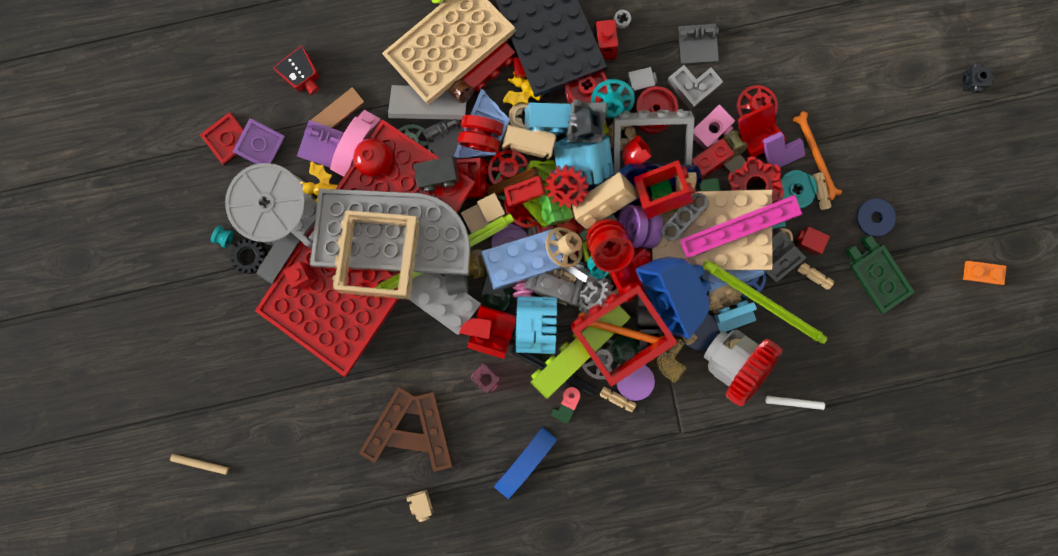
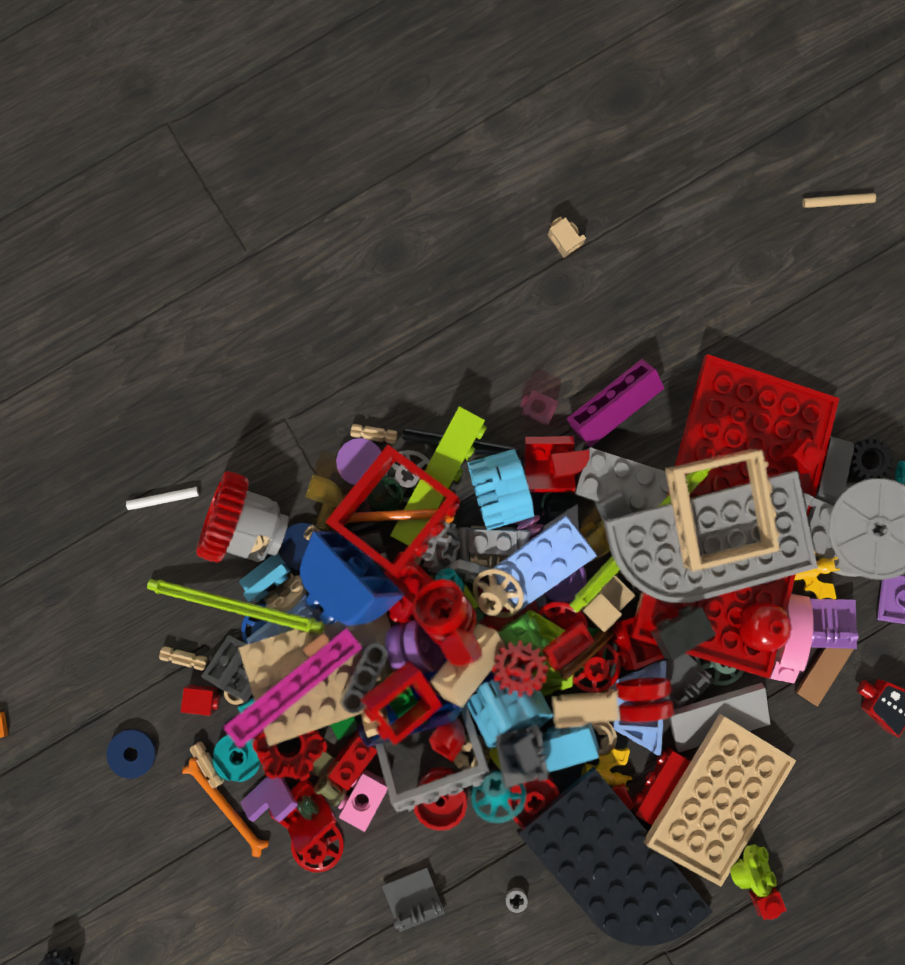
camera: 155 degrees right, 0 degrees up
reddish brown plate [358,386,453,472] -> none
reddish brown wheel [449,79,473,103] -> none
blue slope [494,427,557,499] -> none
leg [550,387,580,424] -> none
red torso [594,20,618,60] -> none
light grey brick [627,67,657,94] -> none
light grey panel [667,65,723,111] -> none
dark green tile [845,235,915,314] -> none
none -> clear green bush [296,795,320,820]
none -> nougat tile [301,633,329,657]
none -> red brick [440,629,482,666]
none -> magenta brick [567,359,664,447]

